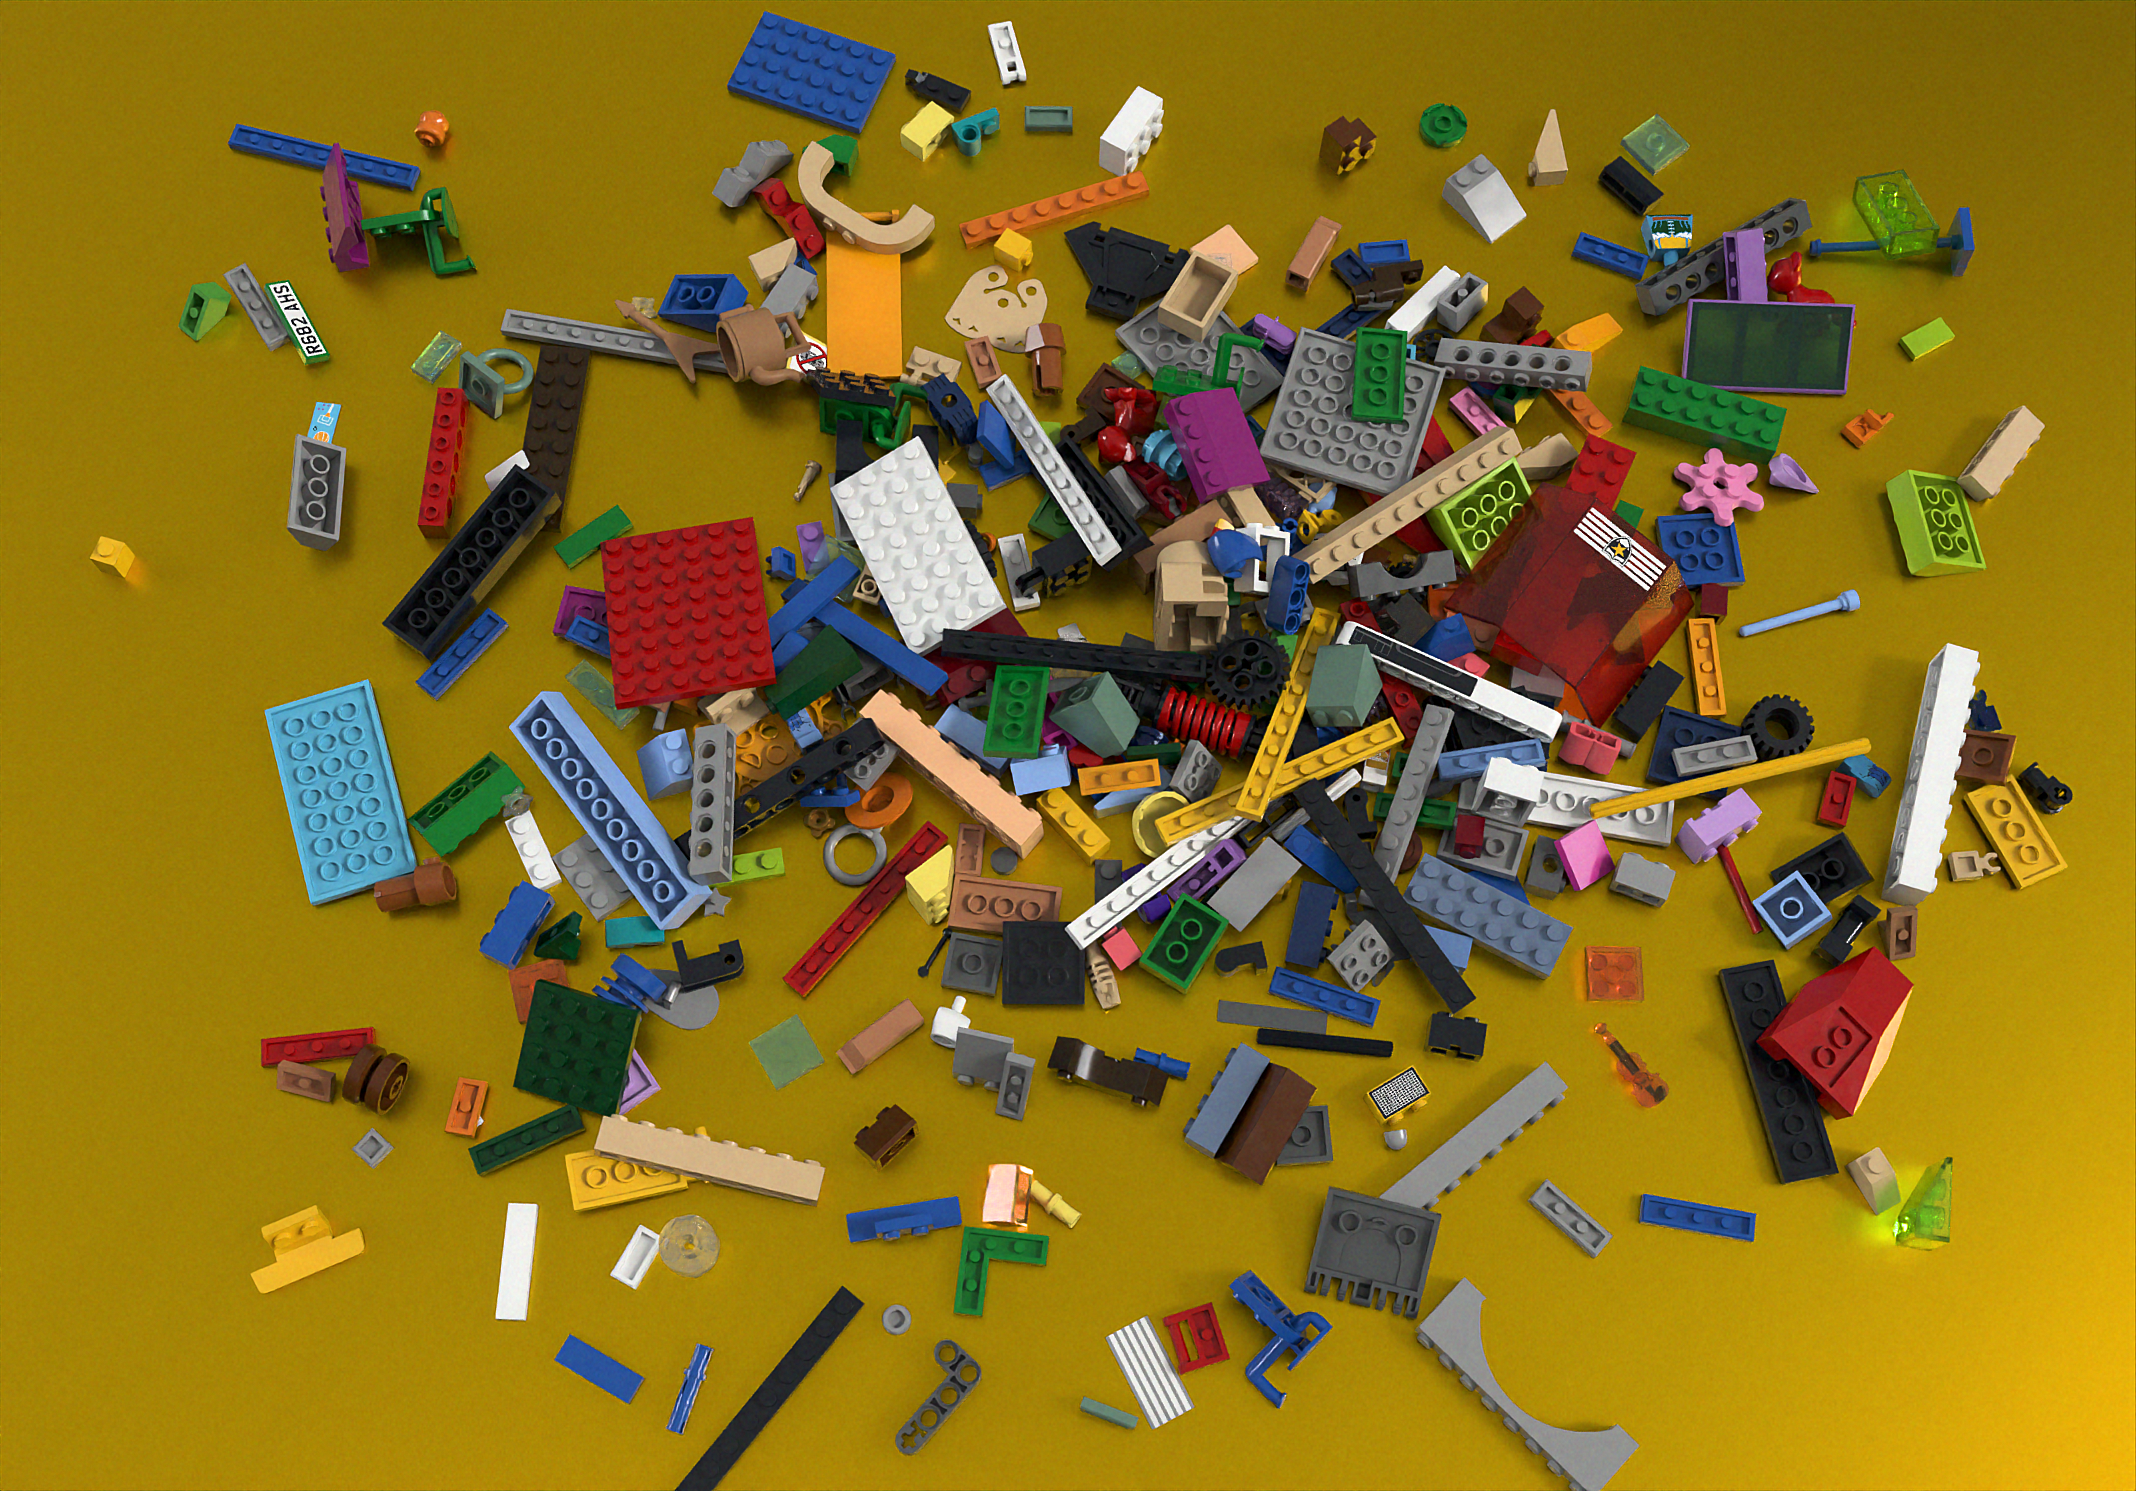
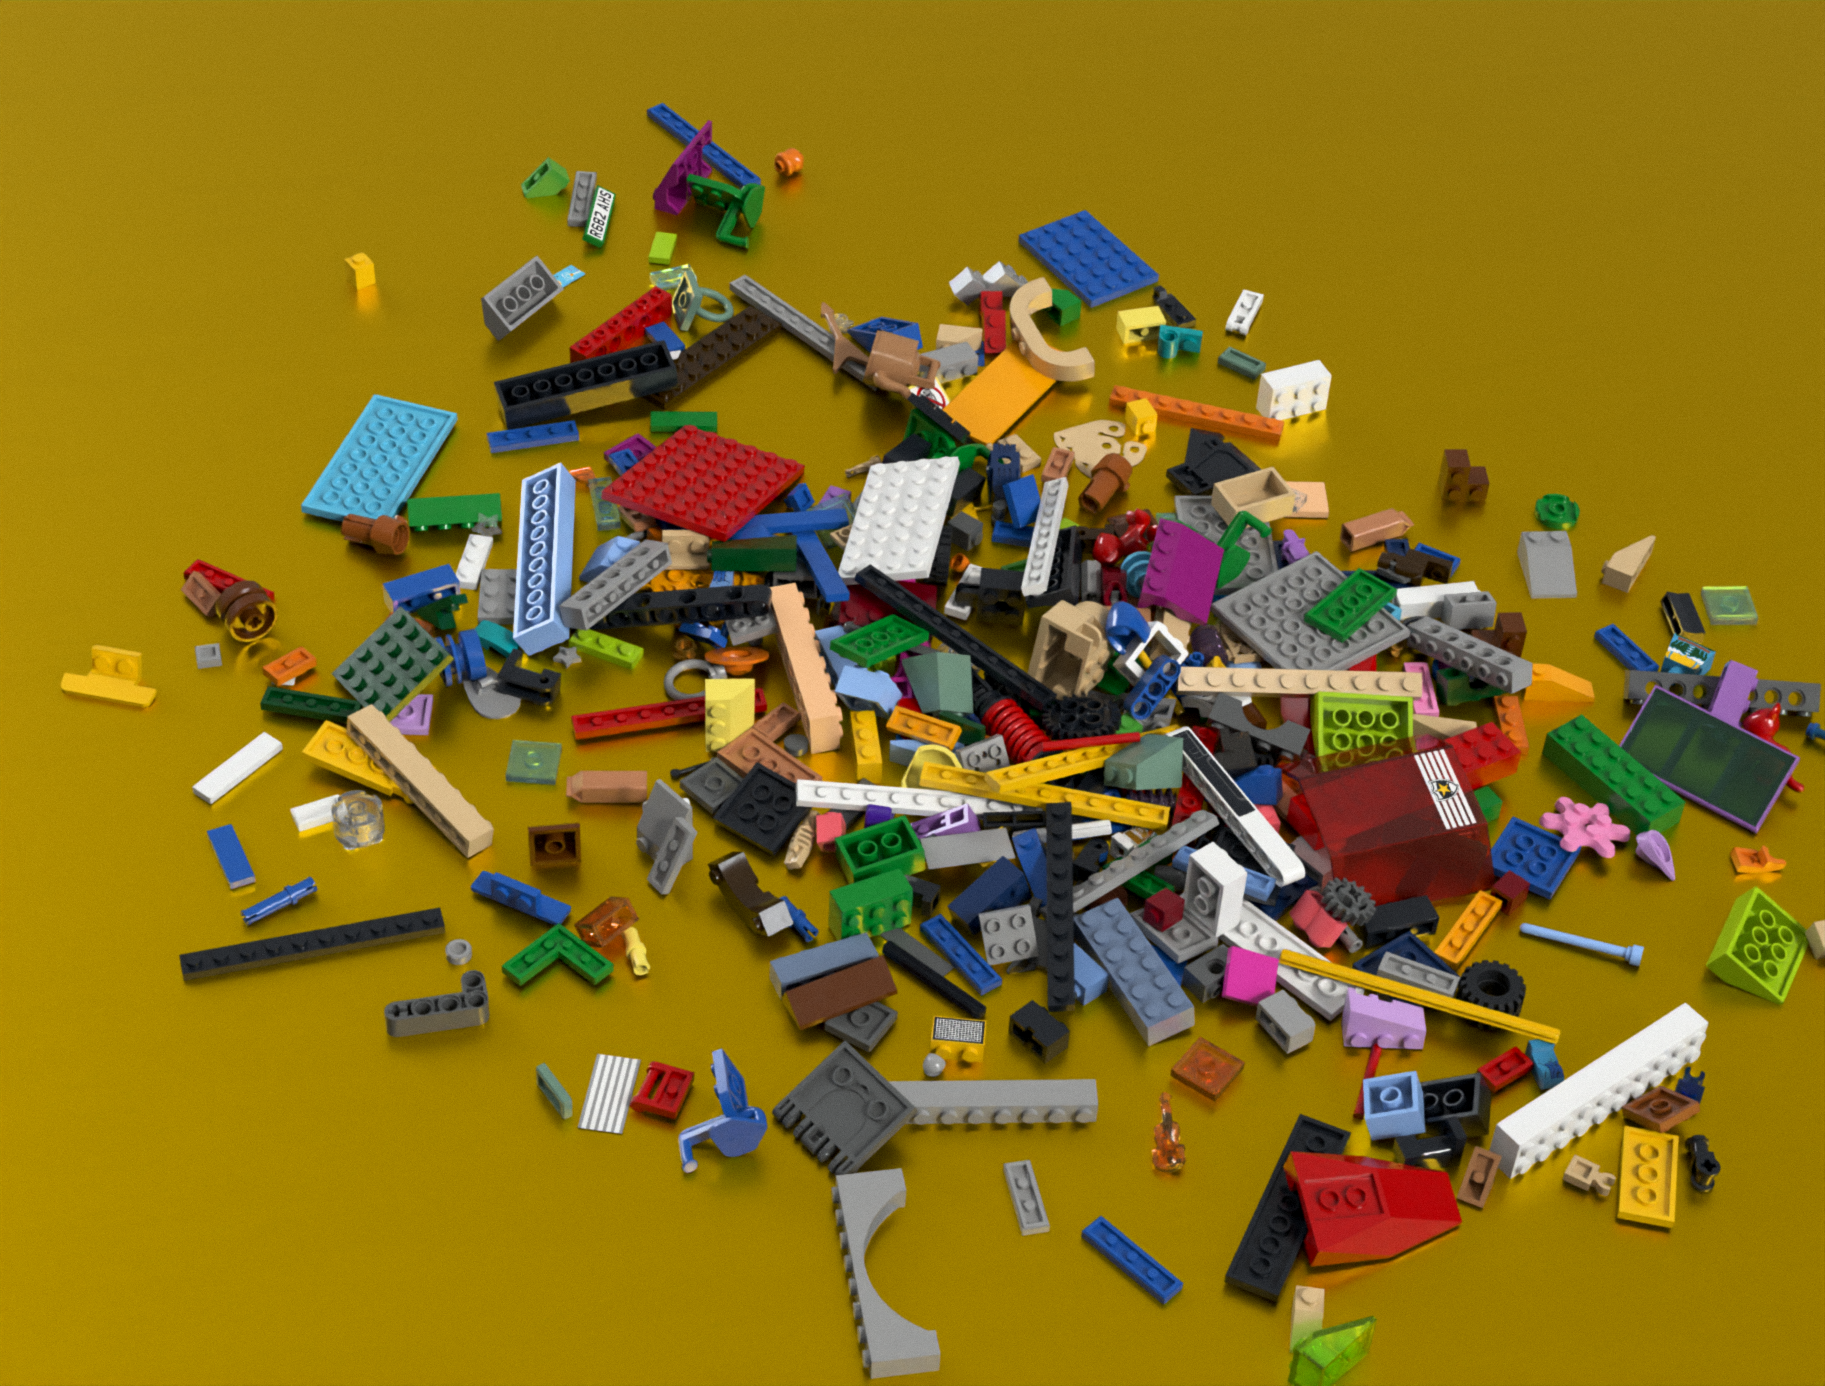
camera: 35 degrees right, 25 degrees down
none -> clear orange tile [569,466,597,487]
none -> blue tile [645,321,685,353]
none -> lime tile [649,232,677,265]
none -> green brick [828,868,913,941]
none -> red bar [1041,732,1140,752]
none -> dark grey gear [1321,877,1376,926]

